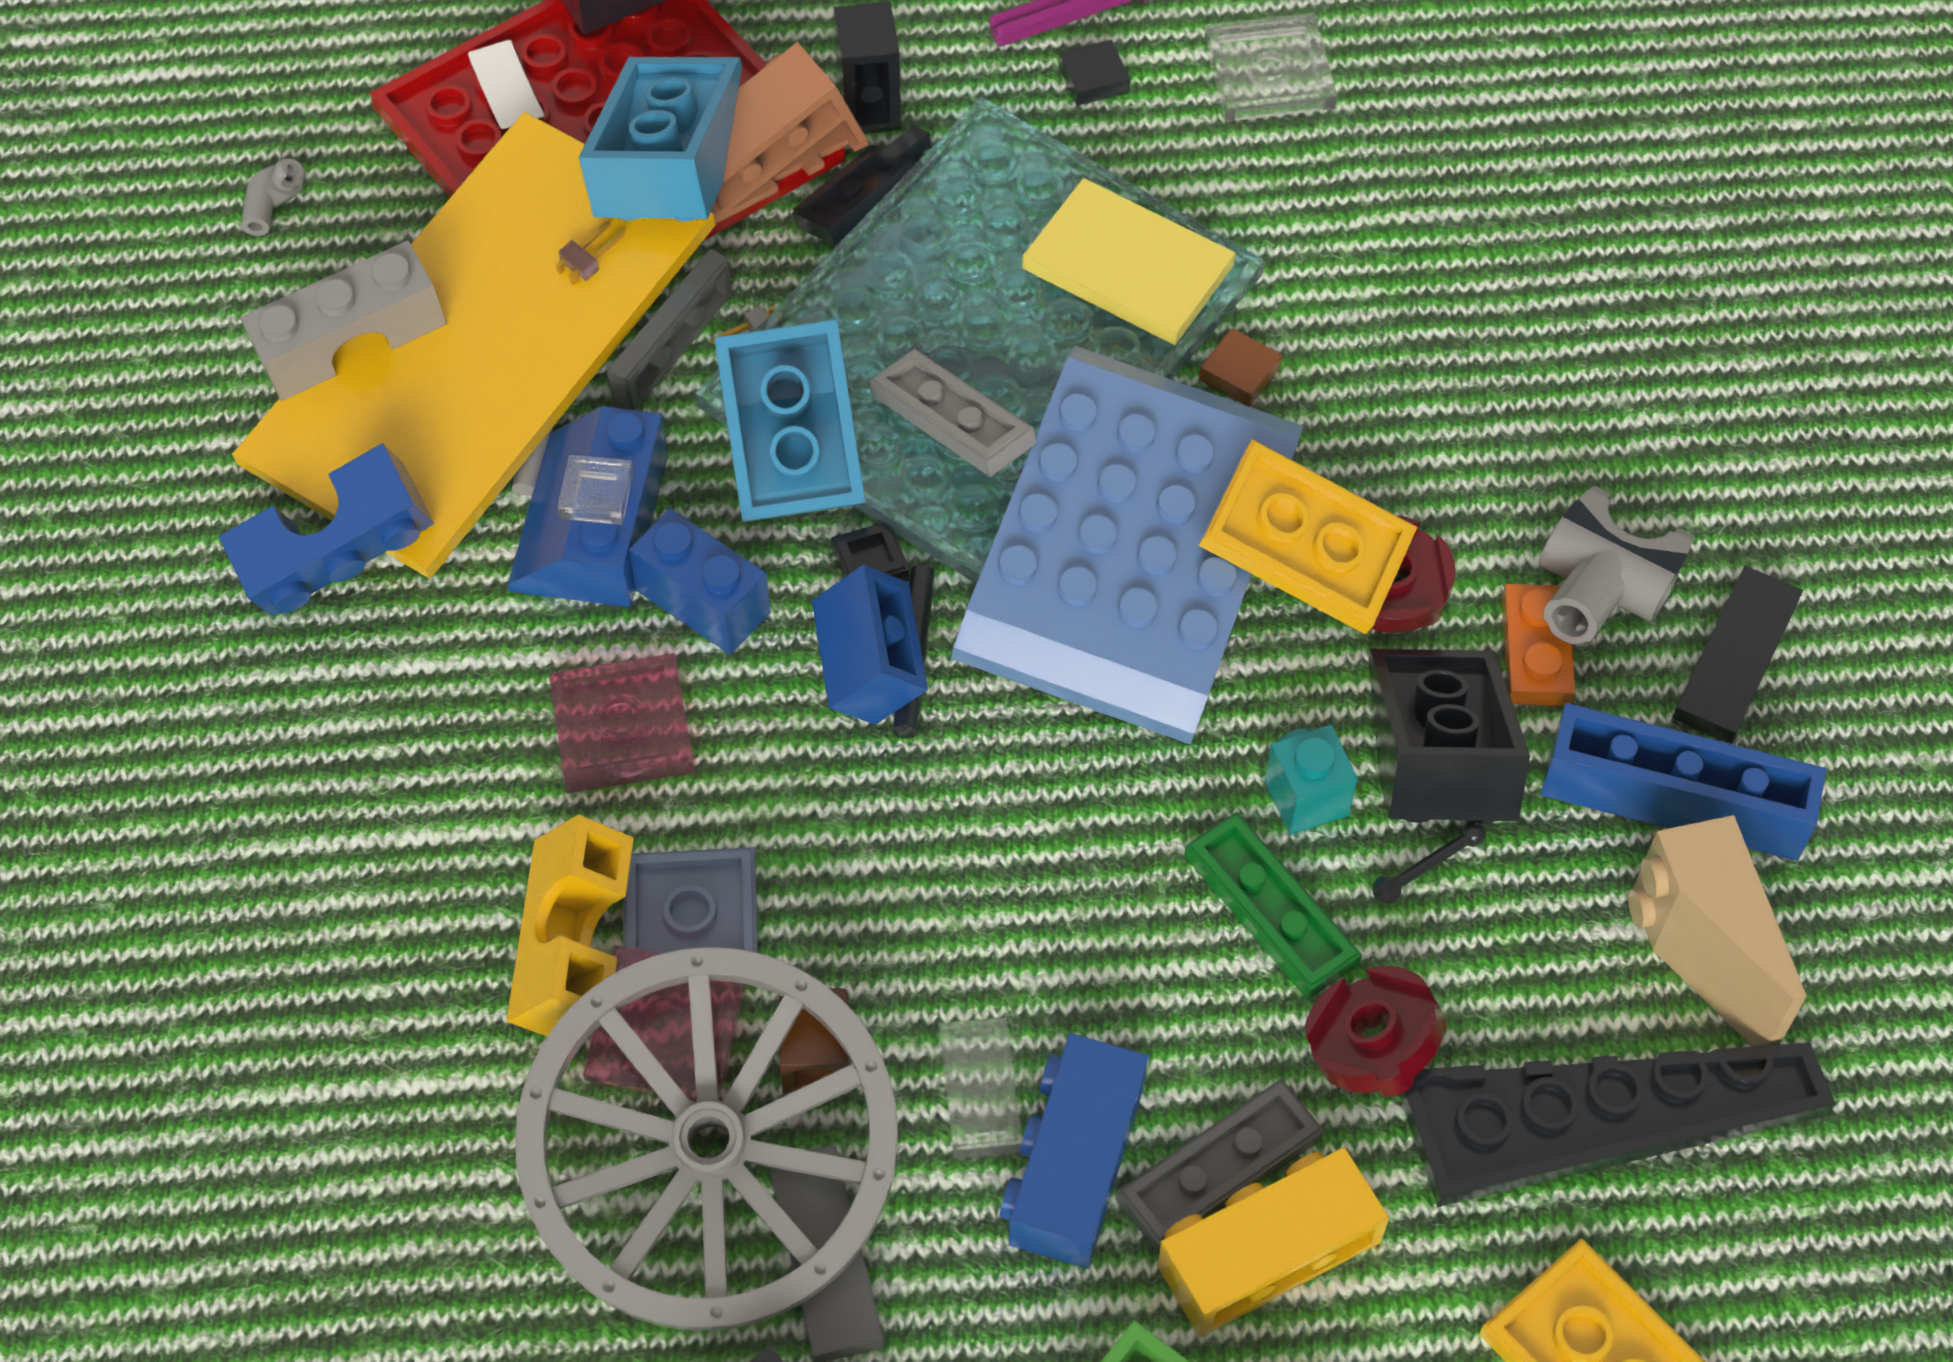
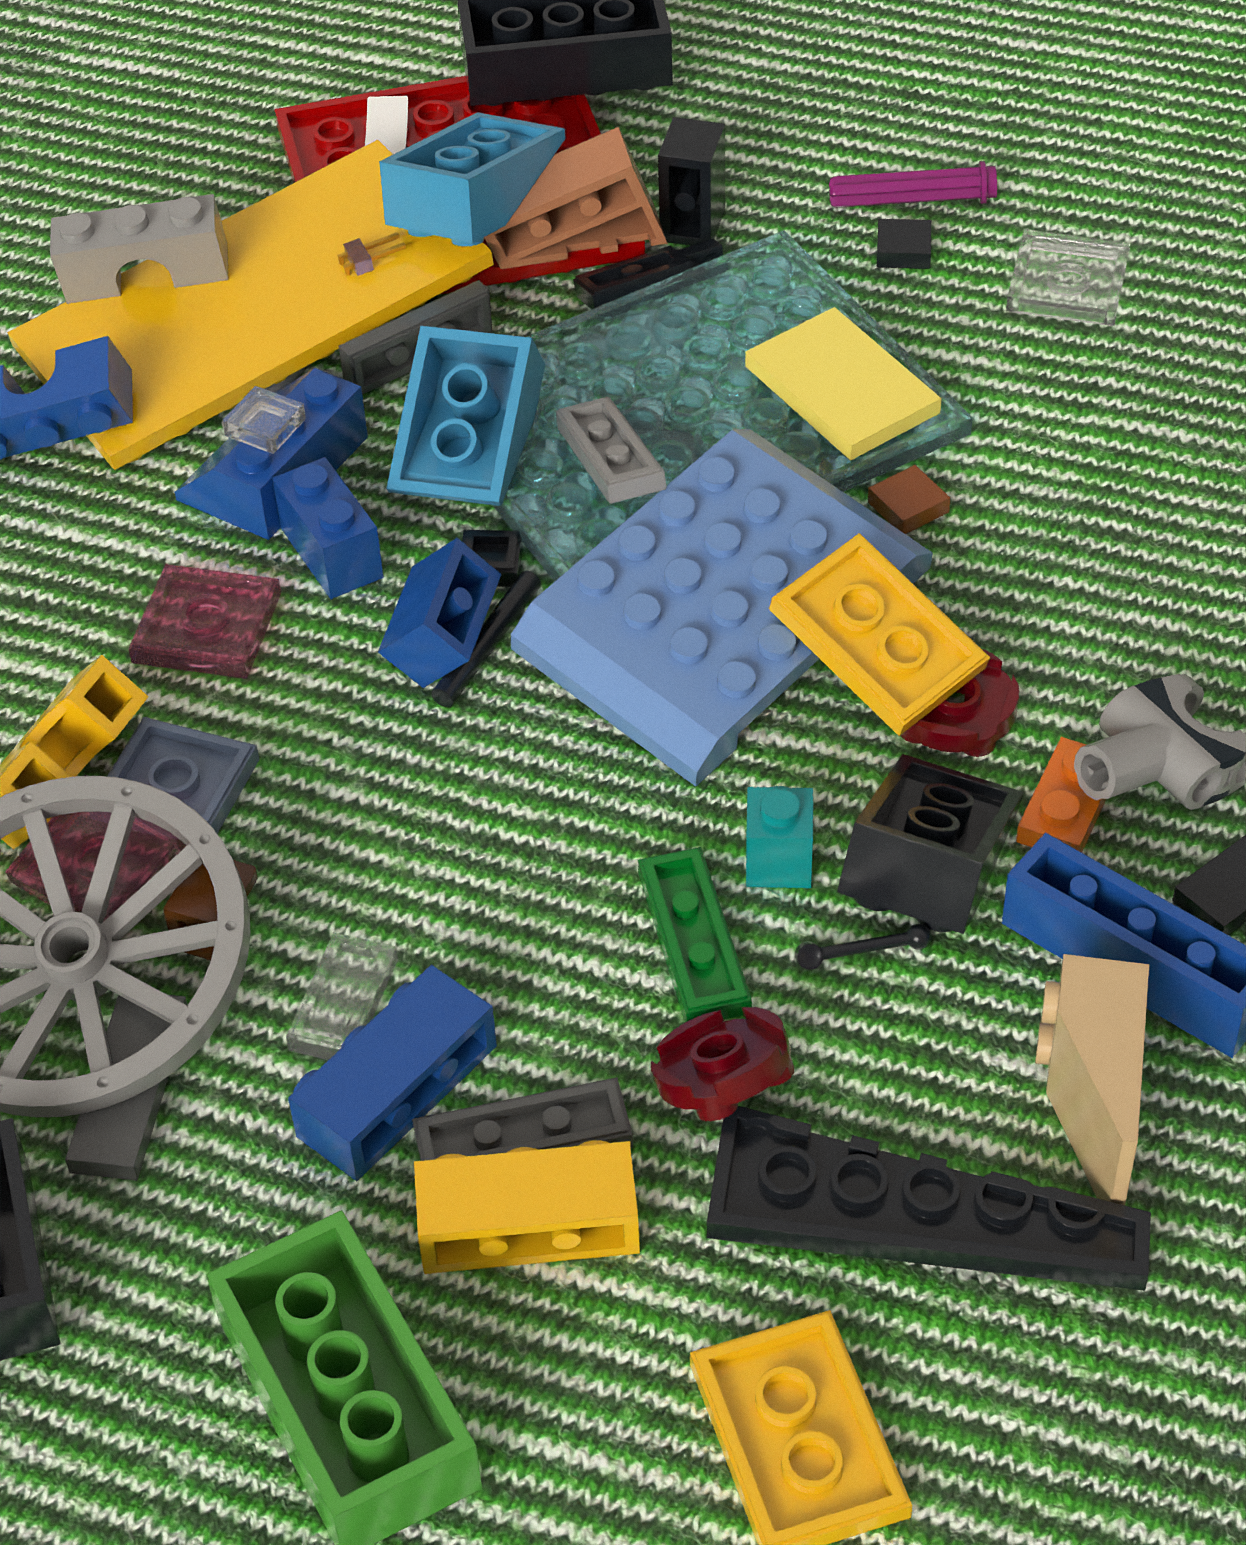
camera: 25 degrees right, 10 degrees down
light grey arm [240,158,306,236] -> none

